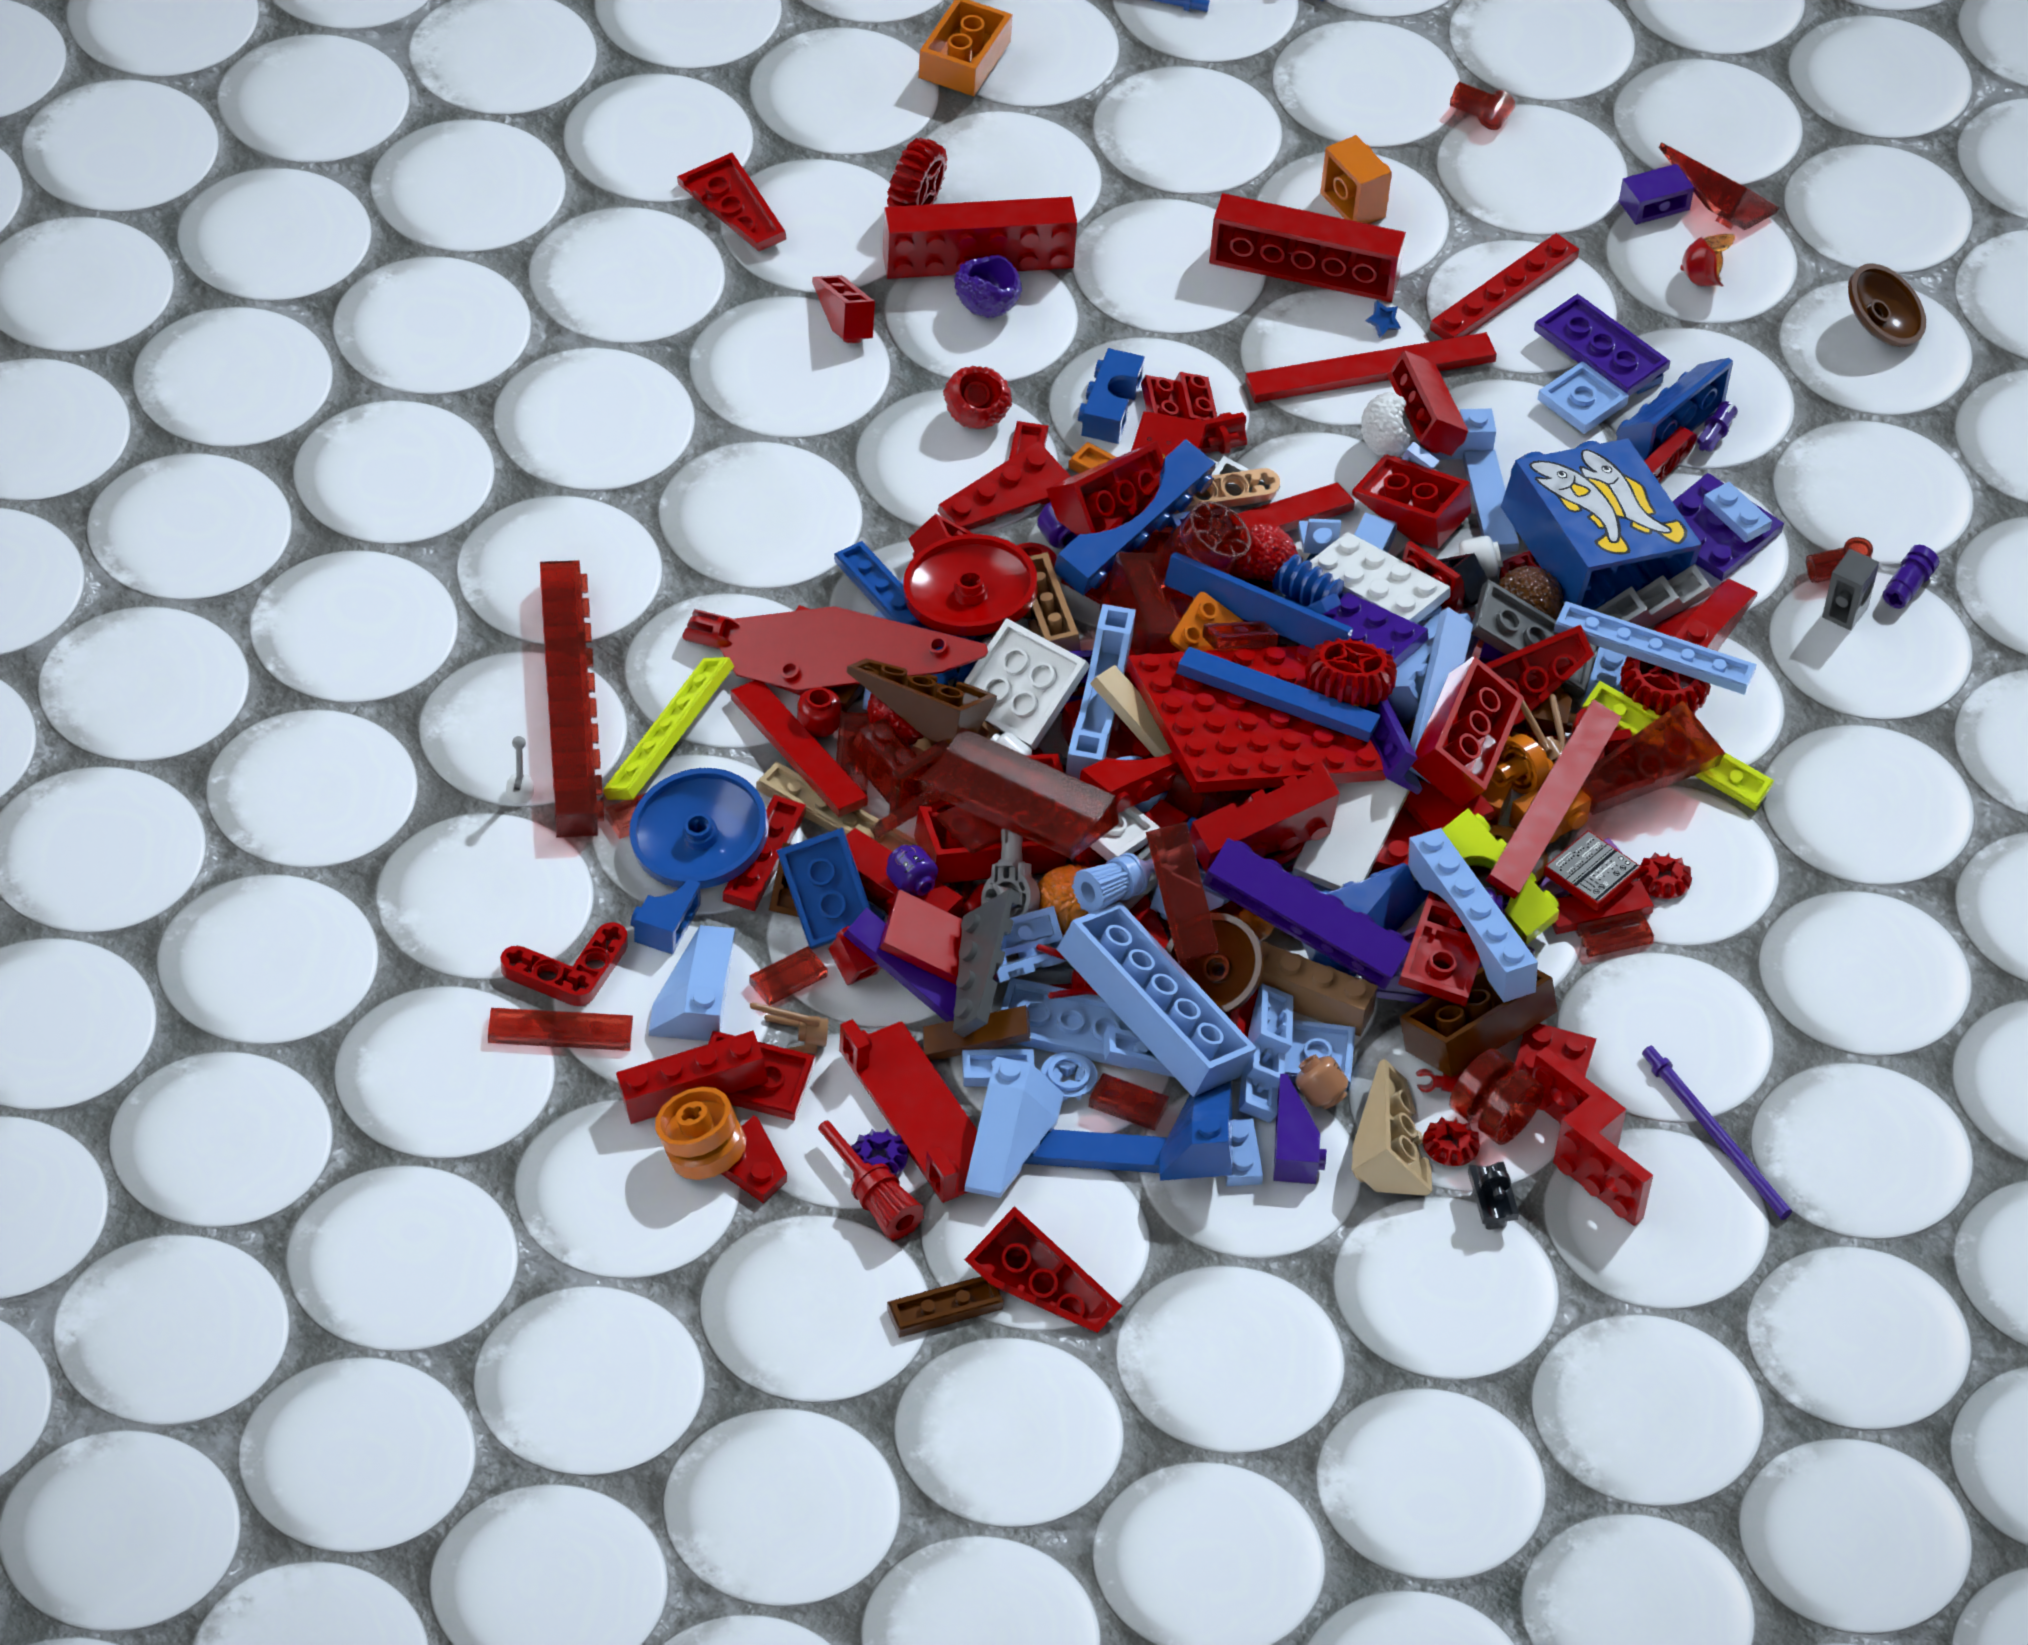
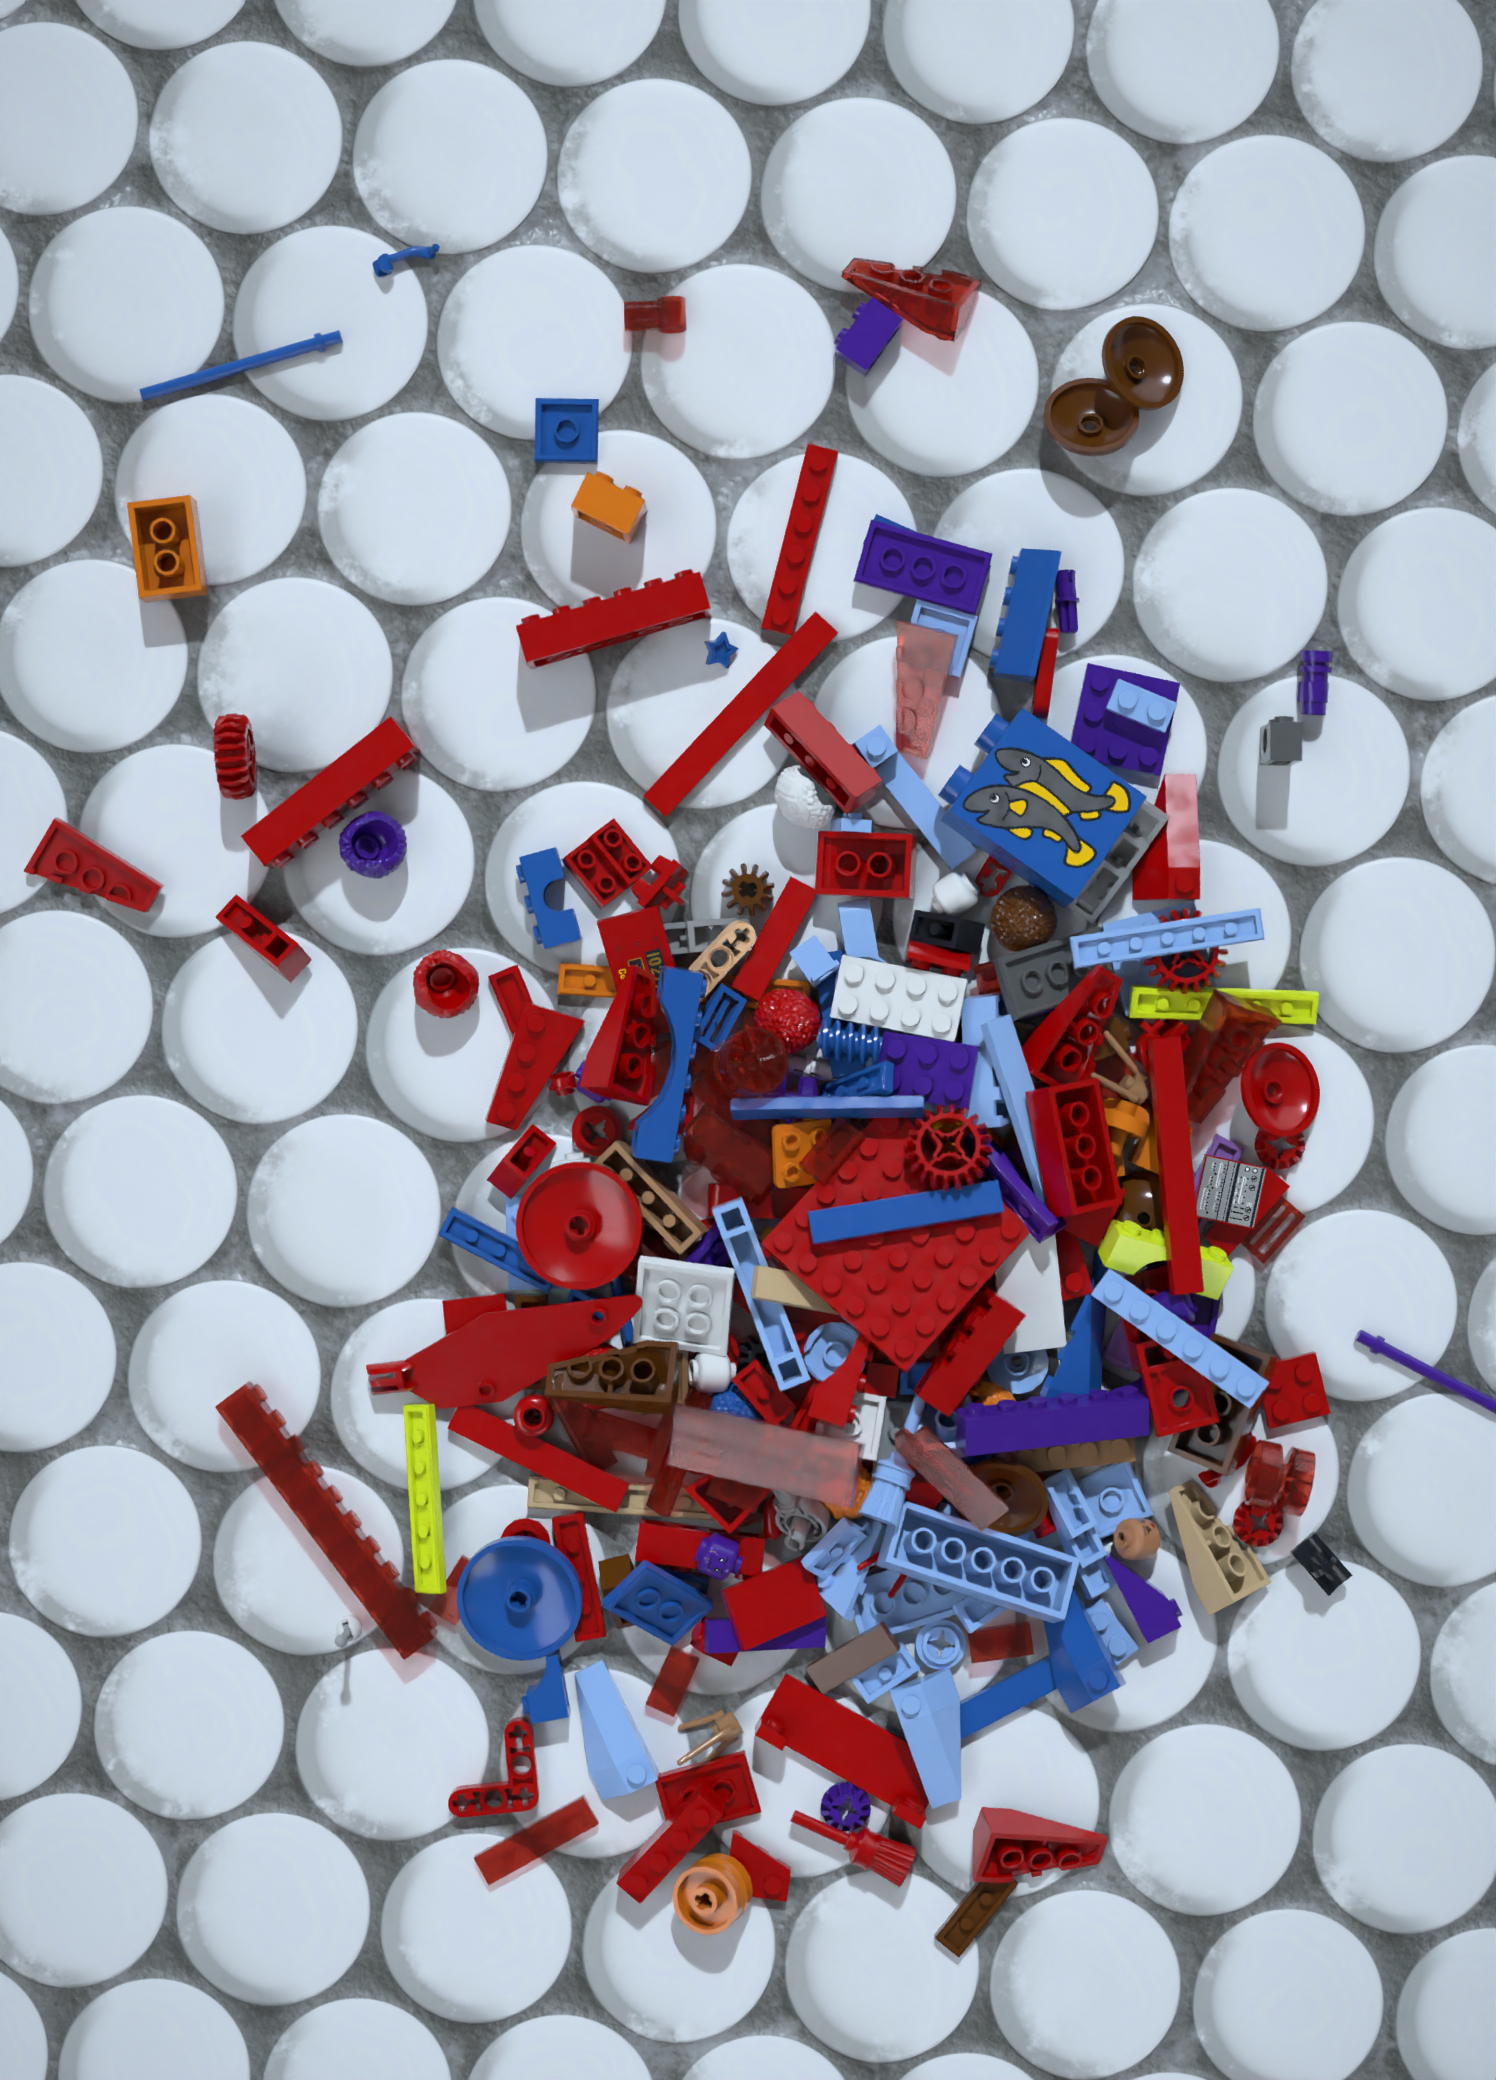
camera: 25 degrees left, 40 degrees up
dark grey wing [953,888,1020,1038] -> none
red bracket [1528,1047,1653,1226] -> none
red hair [1680,234,1735,287] -> none
clear red piece [1805,537,1873,583] -> none
none -> blue tile [534,398,599,464]
none -> red plate [548,1071,578,1096]
none -> reddish brown gear [721,863,774,917]
none -> clear red wing [895,619,959,759]
none -> reddish brown dish [1044,378,1140,456]
none -> red dish [1240,1042,1320,1137]

